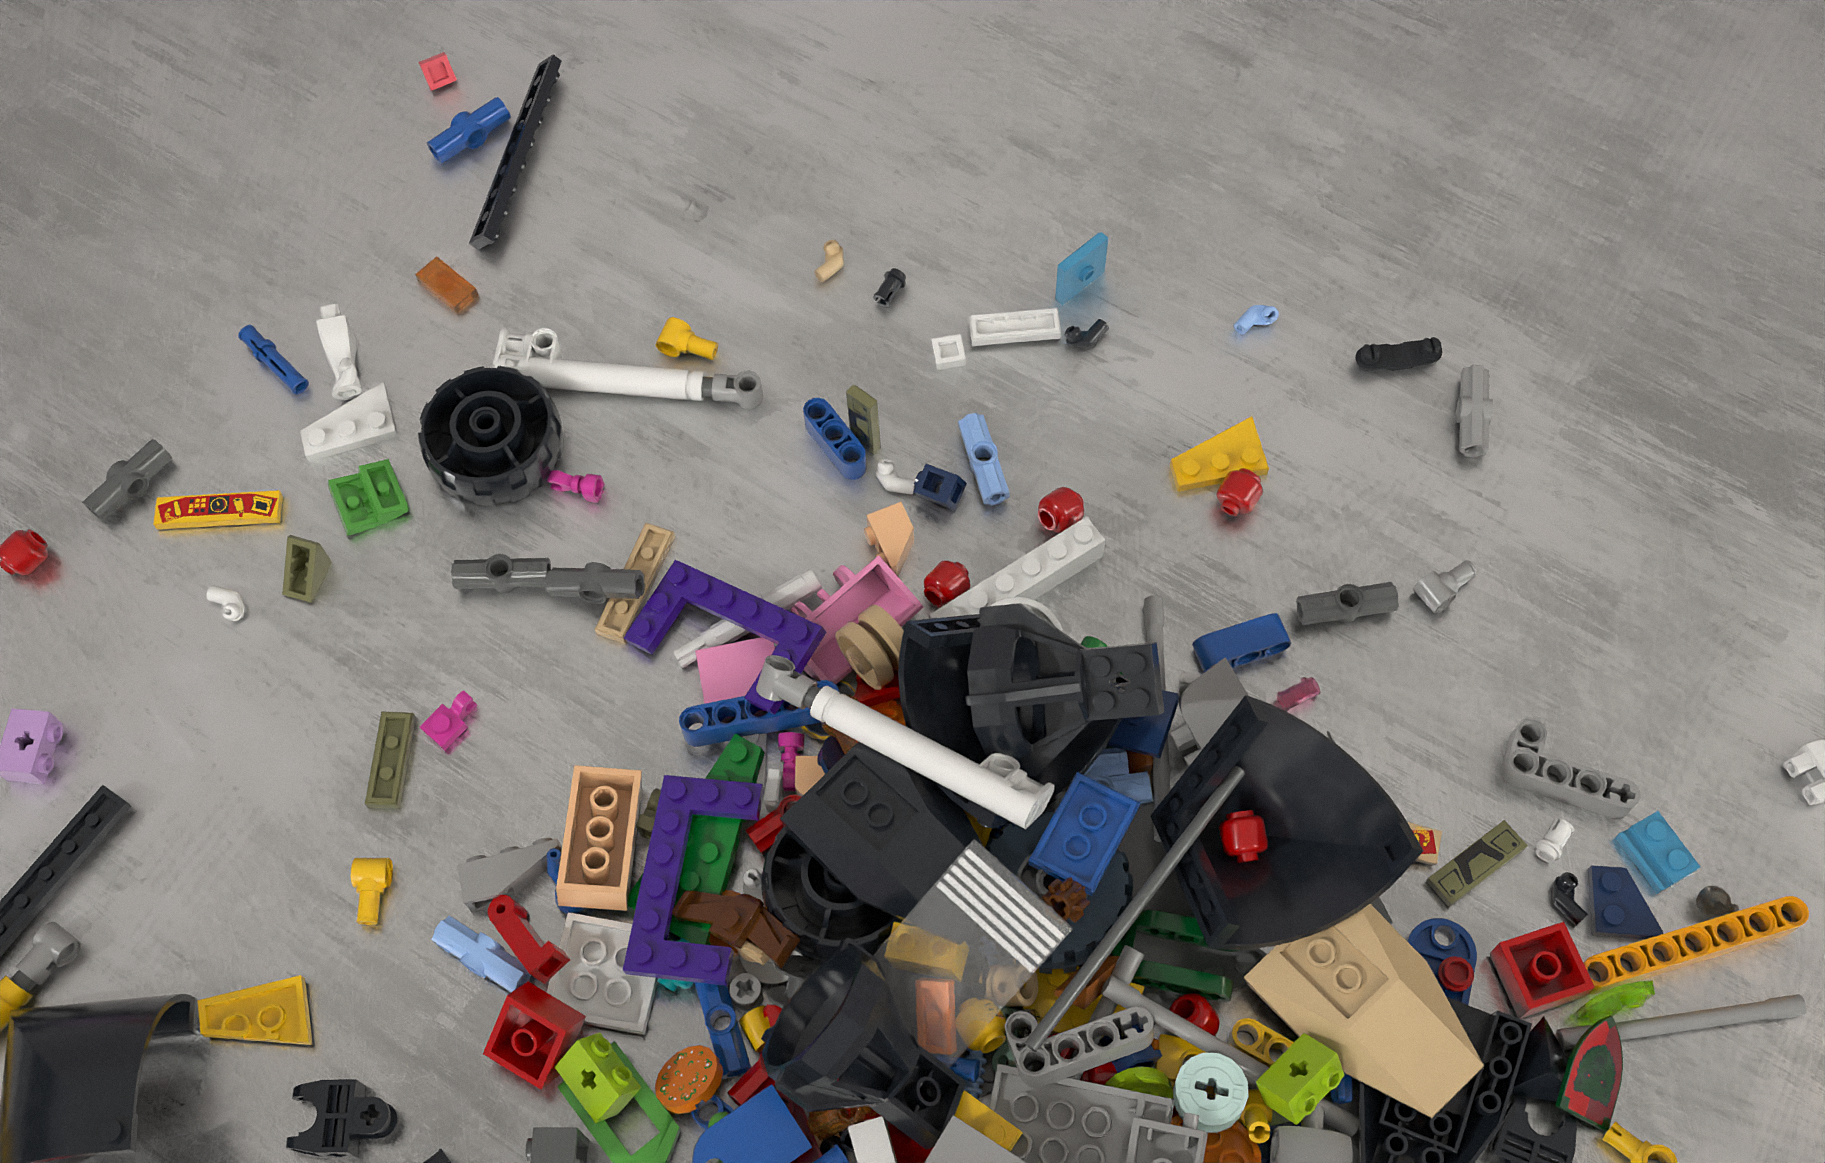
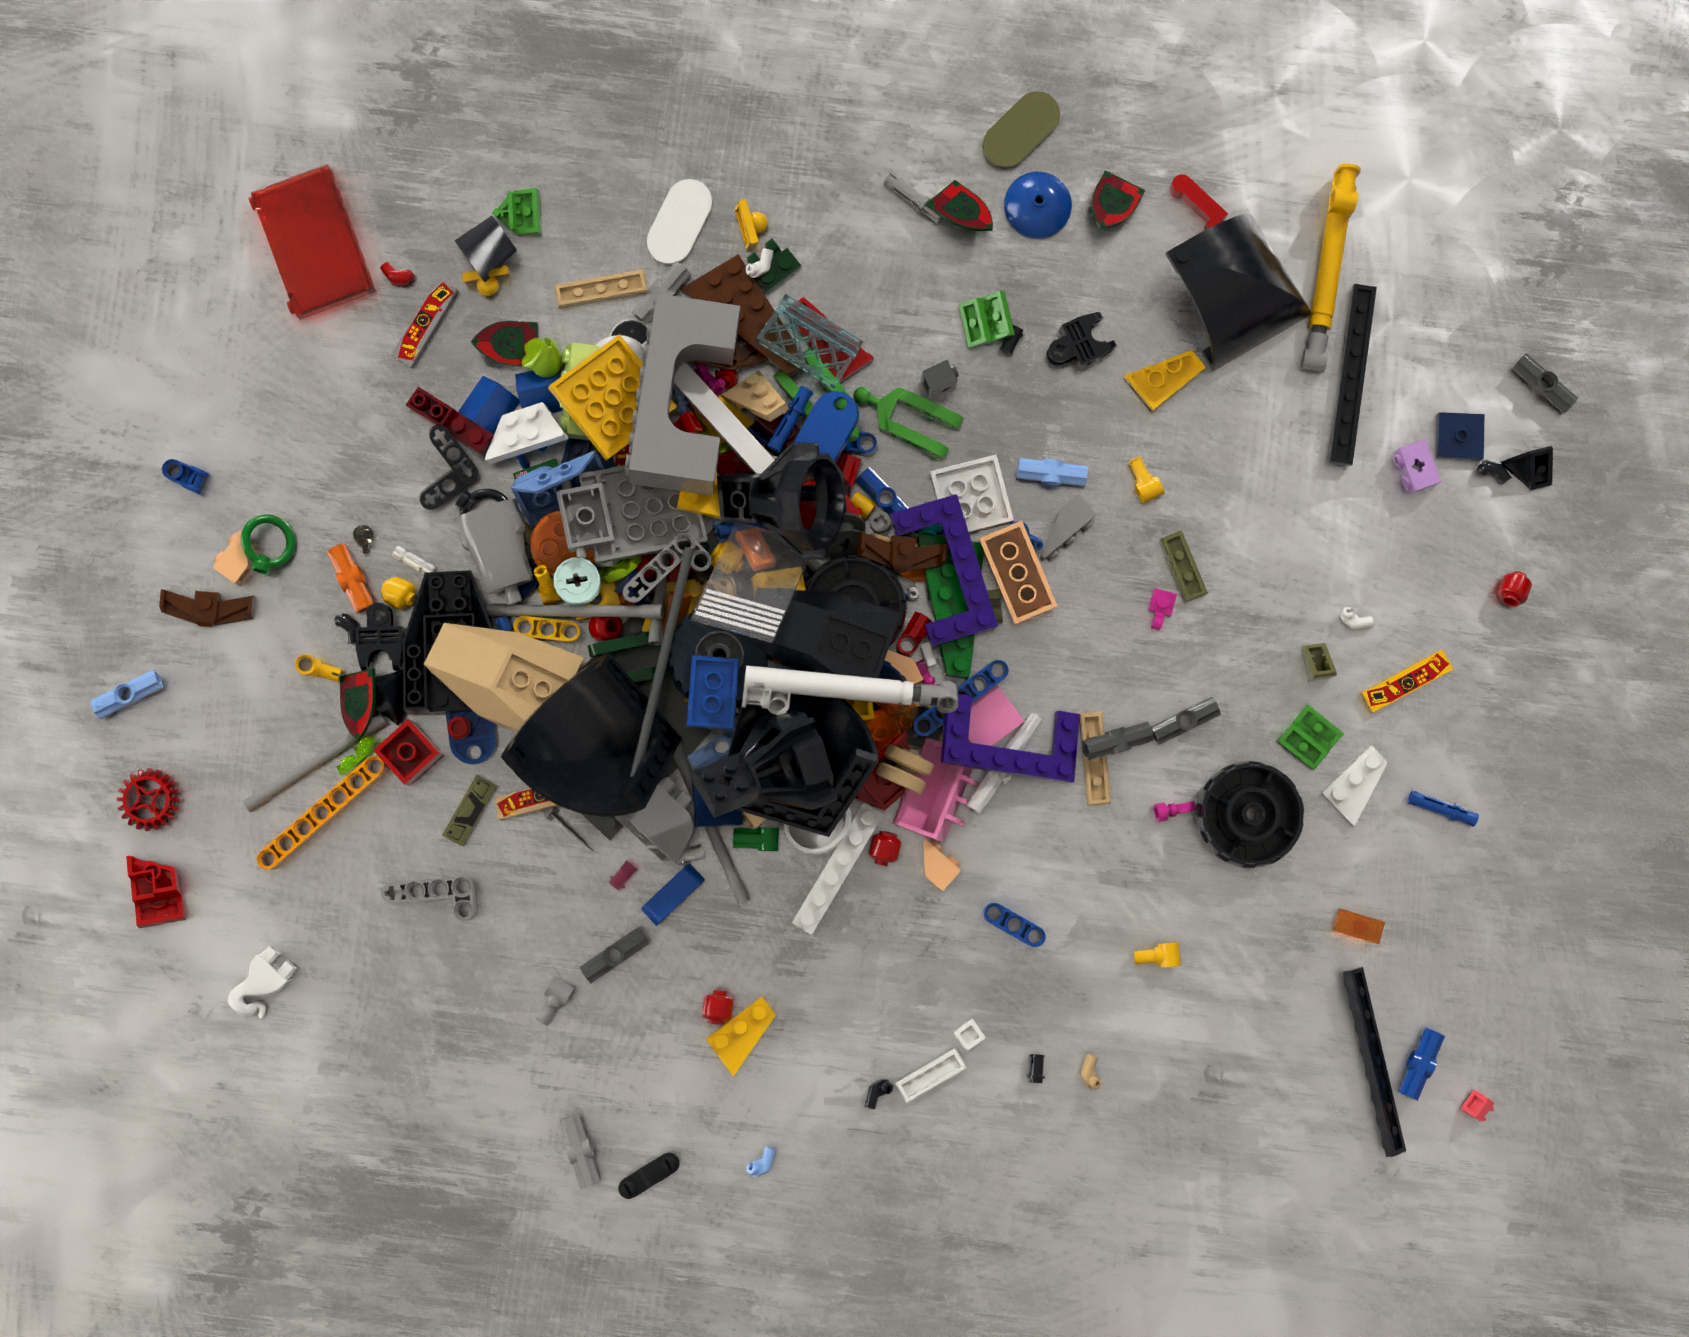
camera: 150 degrees right, 20 degrees up
dark grey piece [82,439,173,521] -> none
white hips [316,304,362,400] -> none
red brick [483,981,586,1090] -> none
red leg [488,895,570,984] -> none
white piece [493,328,763,409] -> none
lime brick [555,1032,642,1123] -> none
orange tile [655,1045,723,1114] -> none
olive tile [846,385,881,455] -> none
white arm [876,459,915,495] -> none
dark blue brick [913,464,967,511] -> none
light blue piece [958,413,1010,506] -> none
red head [1037,487,1084,533] -> none
reddish brown gear [1042,877,1090,924] -> none
dark azure plate [1055,232,1108,306] -> none
red head [1219,810,1268,863] -> none
lime brick [1256,1033,1345,1125] -> none
white pin [1535,818,1575,863] -> none
black arm [1553,872,1588,926] -> none
dark blue wing [1588,865,1663,939] -> none
dark azure plate [1615,811,1701,894] -> none
clear smoke piece [1696,885,1739,919] -> none

